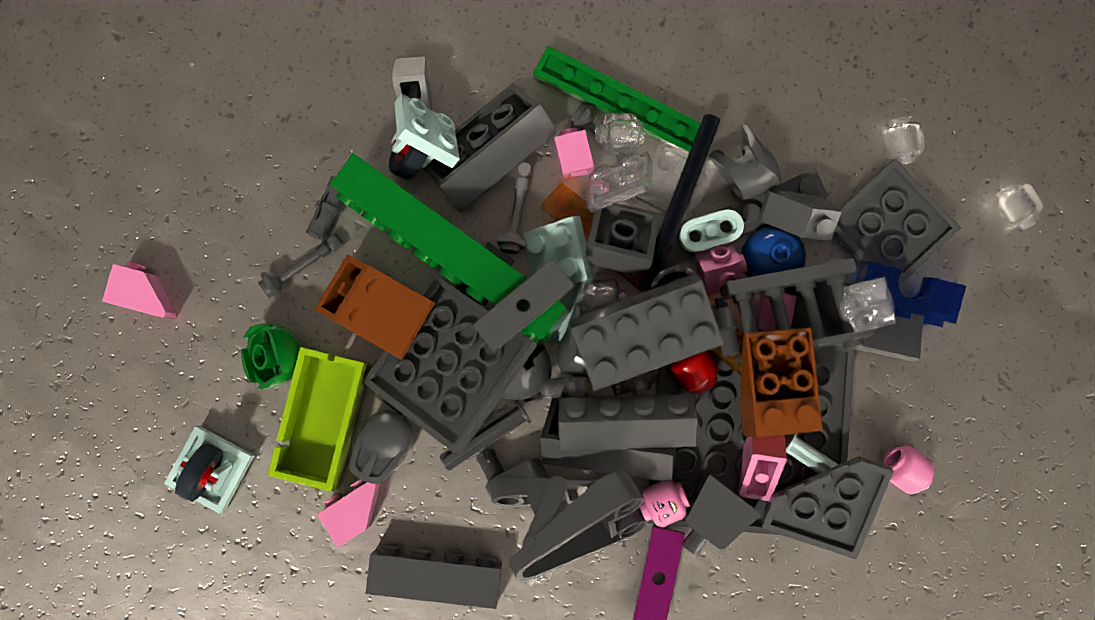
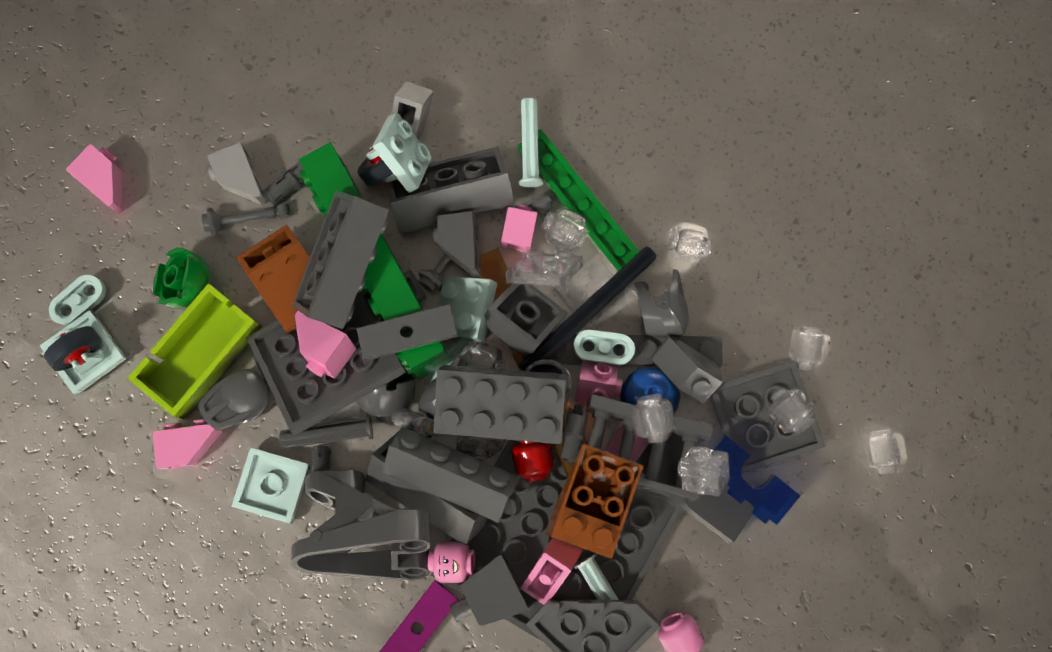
camera: 20 degrees right, 5 degrees down
dark grey brick [365,545,502,609] -> none
none -> light aqua plate [49,275,106,326]
none -> light grey slope [207,142,267,205]
none -> light aqua plate [231,447,311,524]
none -> dark grey slope [292,190,389,329]
none -> bright pink slope [295,311,356,379]
none -> dark grey slope [433,211,481,279]
none -> light aqua axle [519,98,543,187]
none -> clear head [631,394,676,443]
none -> clear head [665,222,712,264]
none -> clear head [768,388,815,435]

